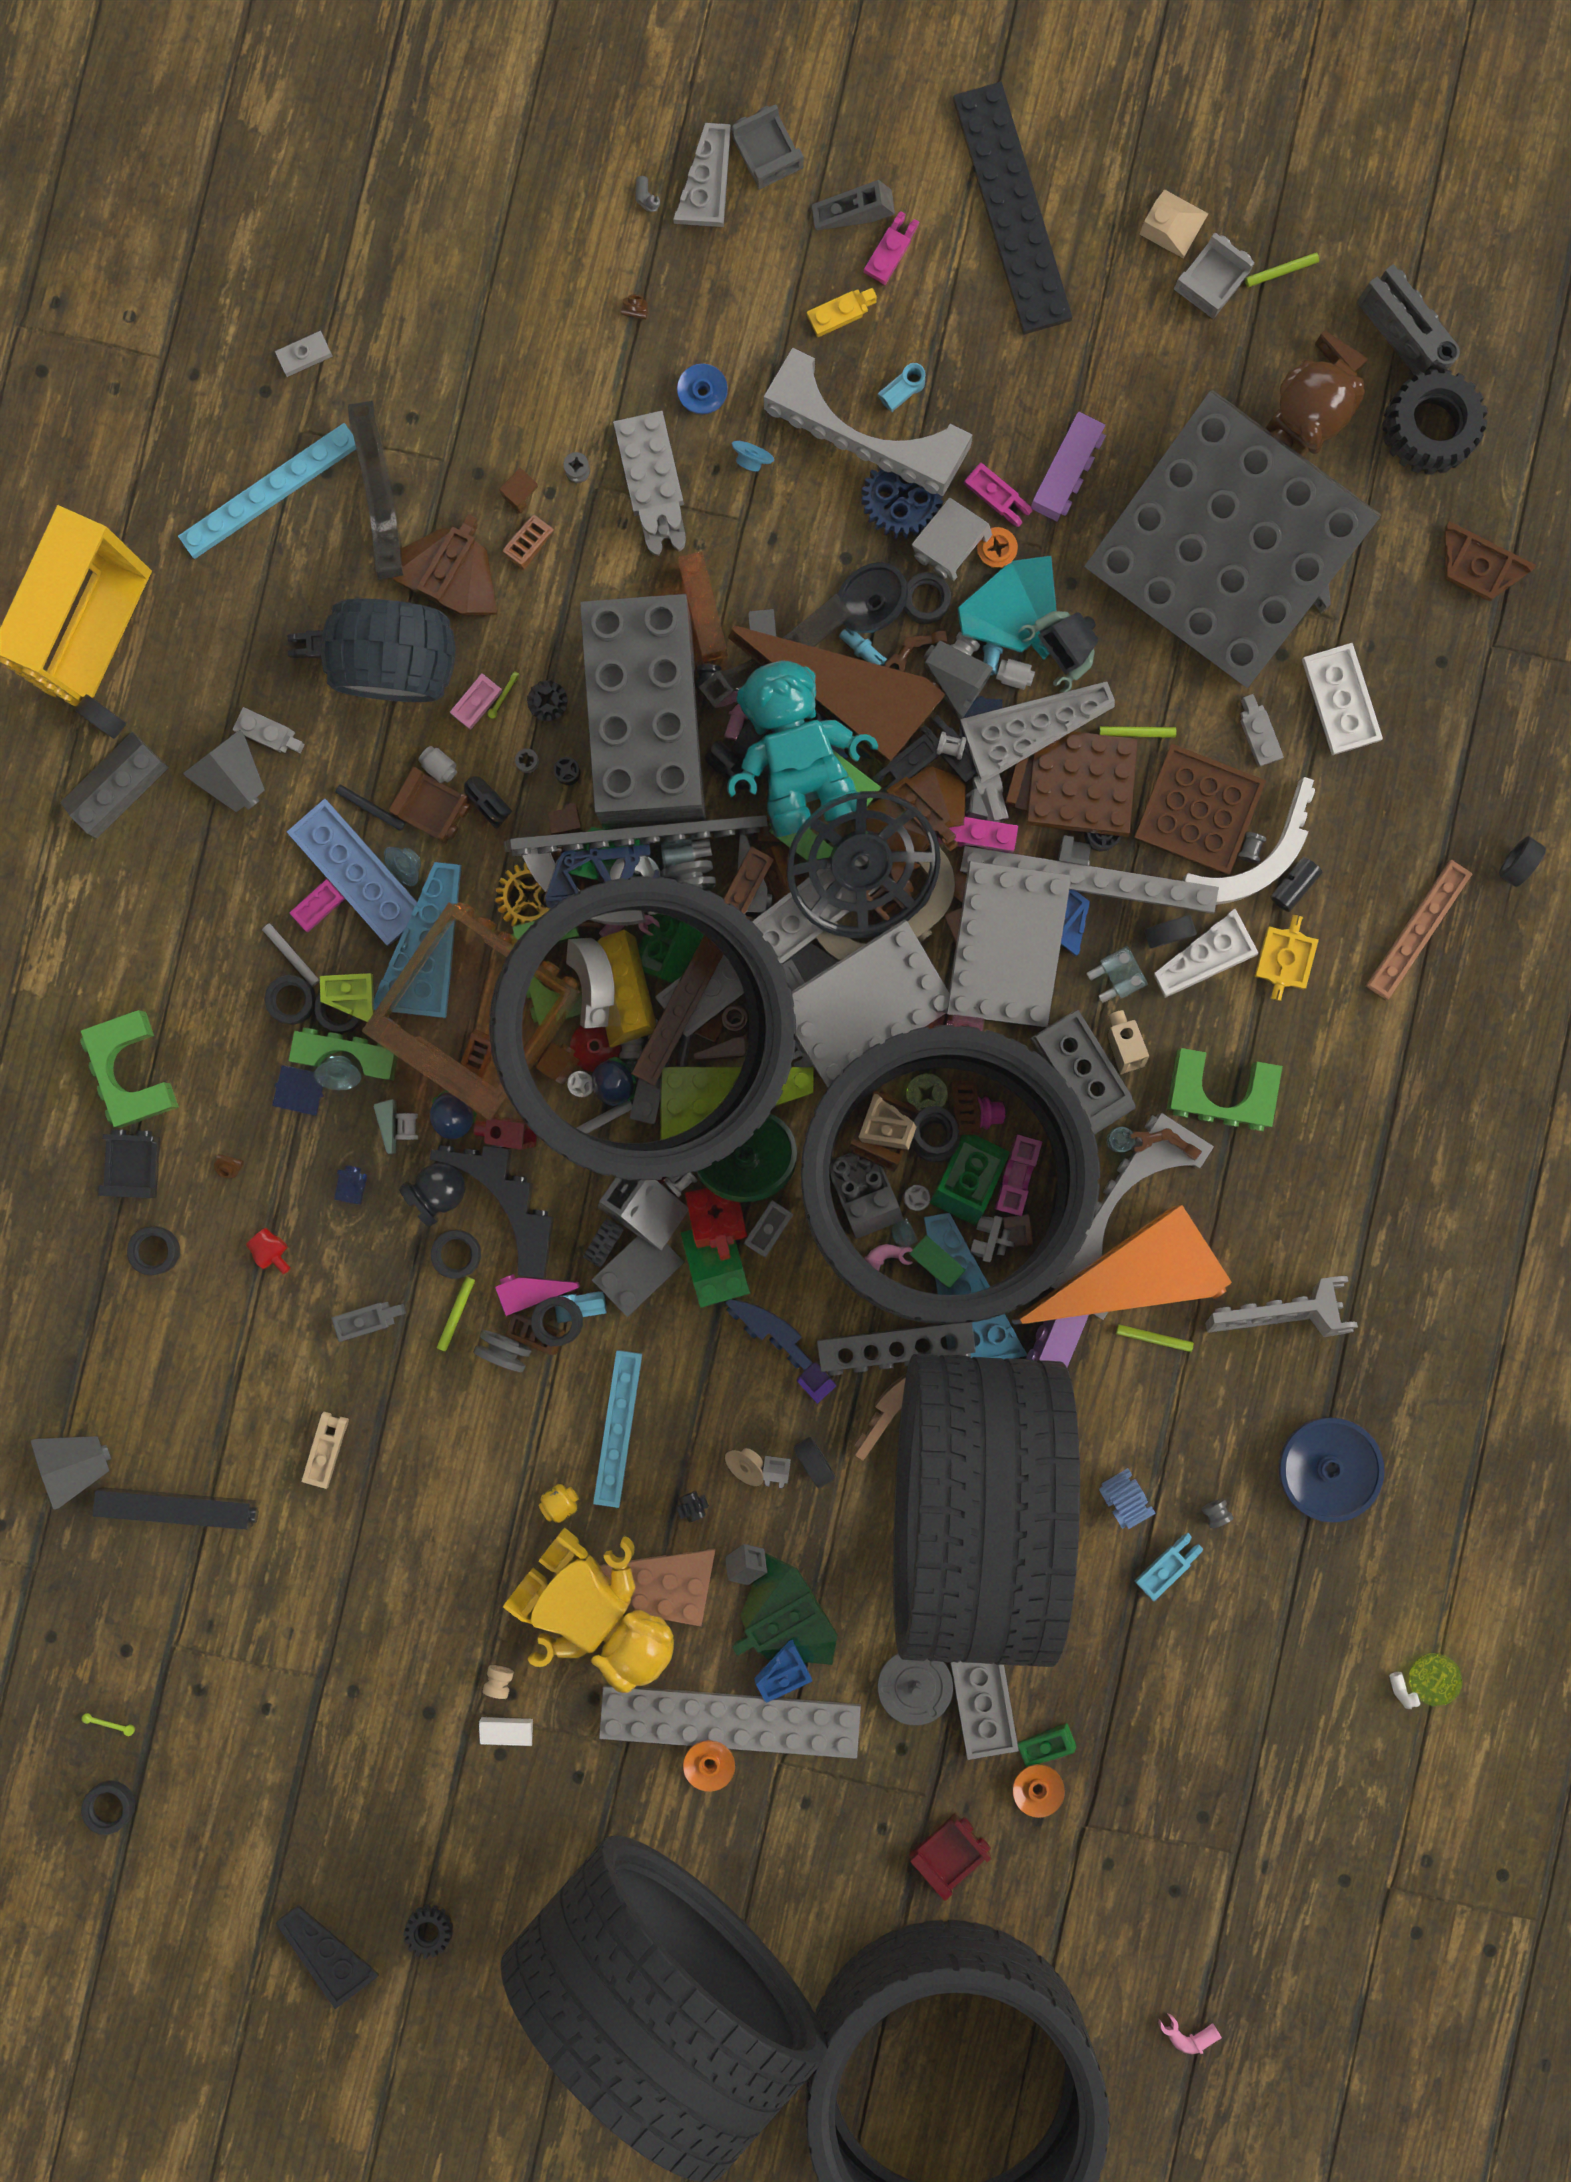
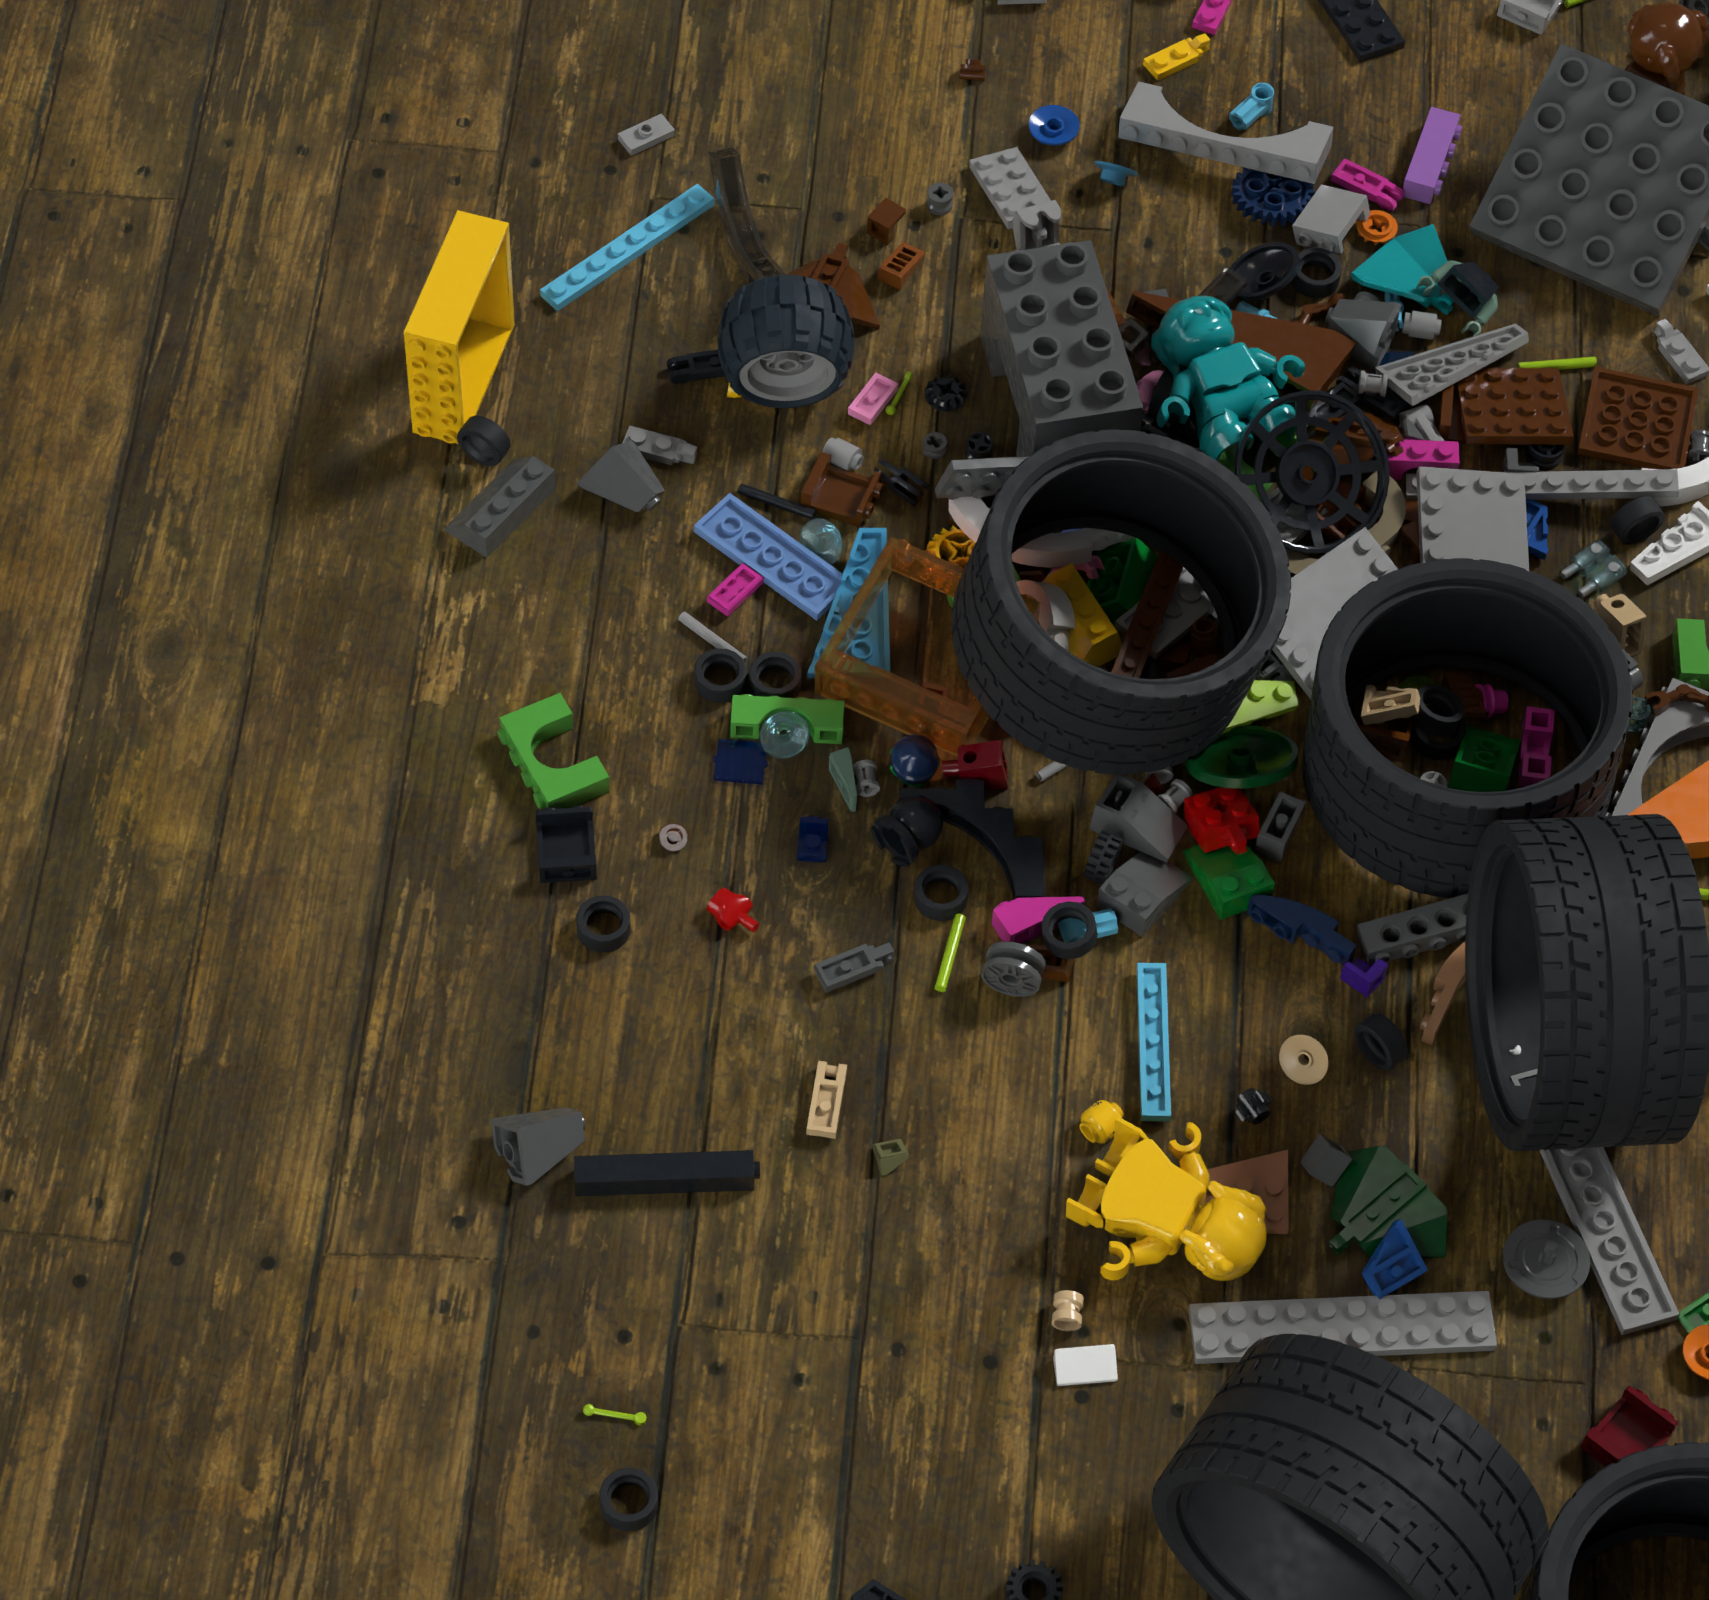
camera: 15 degrees left, 30 degrees down
lime wing [320,973,375,1024] -> none
light grey tile [763,1456,791,1488] -> none
none -> olive slope [873,1139,909,1176]

